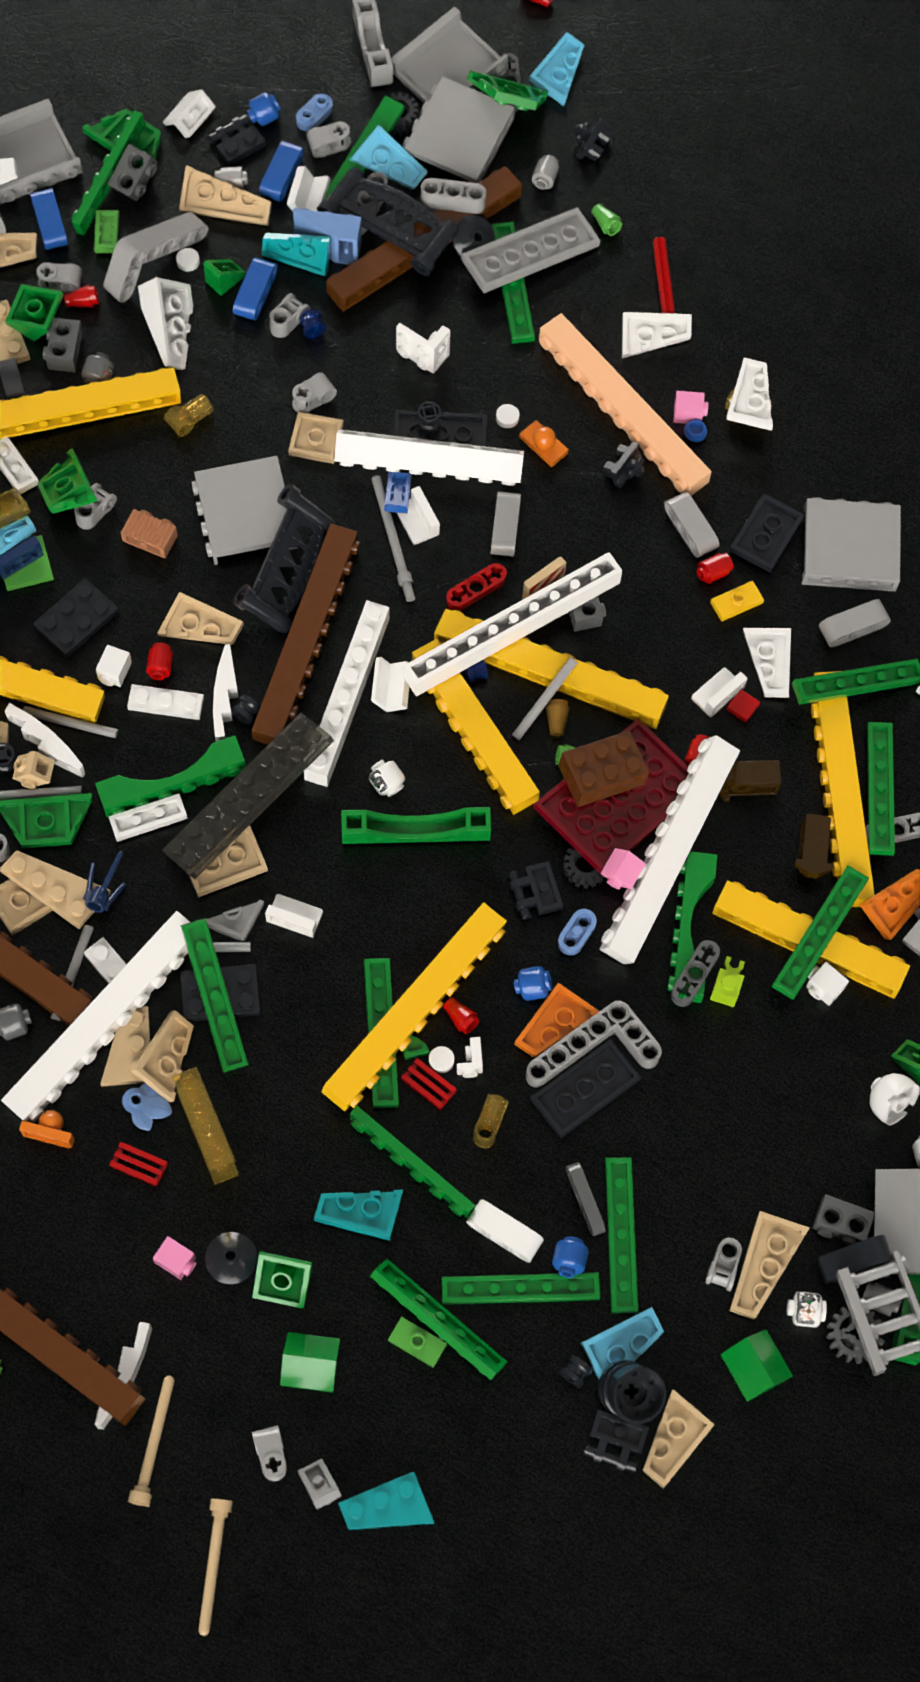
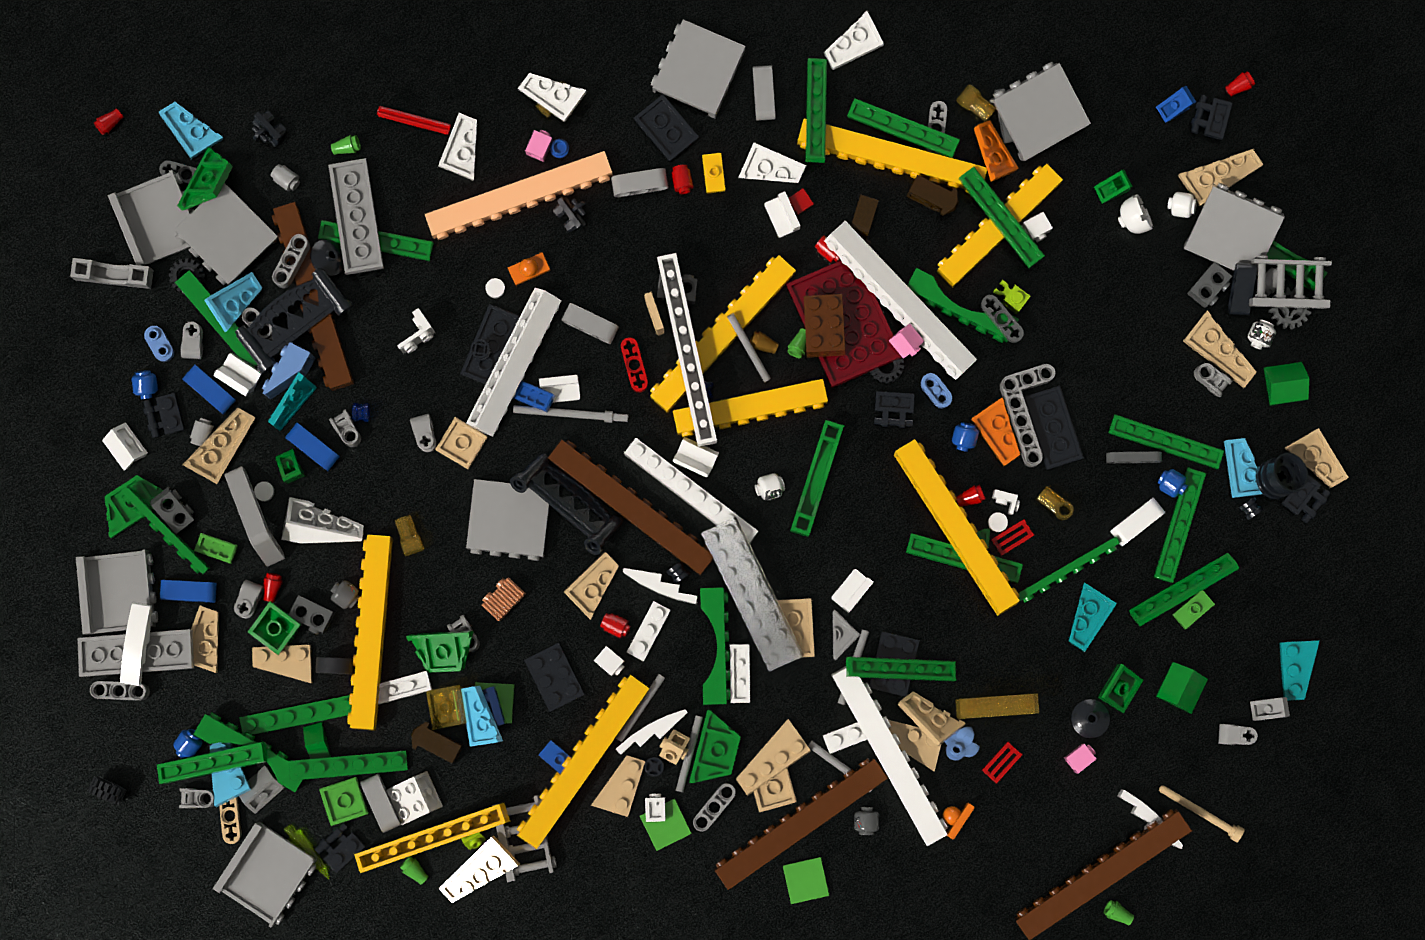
camera: 65 degrees left, 15 degrees up
dark blue plant [83,851,126,913] -> none
tan piece [199,1499,233,1636] -> none

